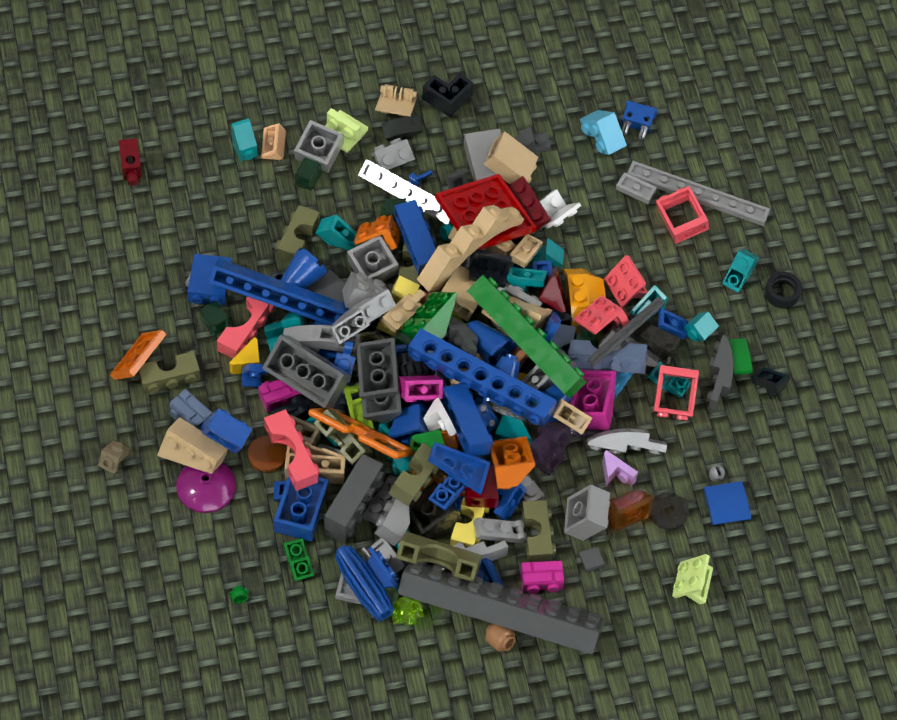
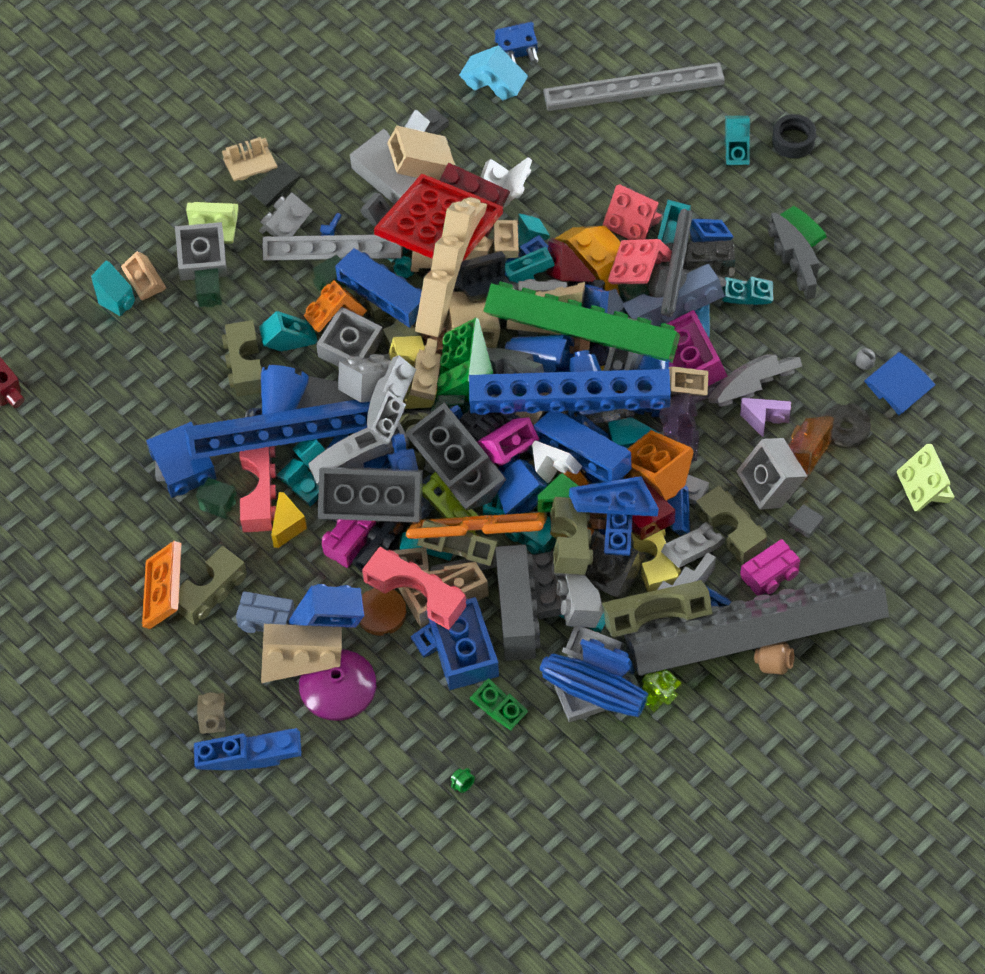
camera: 25 degrees left, 0 degrees up
blue bracket [242,363,267,388] -> none
black brick [422,73,474,117] -> none
light grey plate [616,172,657,204] -> none
coral window [653,365,699,421] -> none
coral window [656,186,709,244] -> none
teal brick [684,311,719,342] -> none
black slope [751,367,790,400] -> none
none -> blue slope [194,728,301,770]

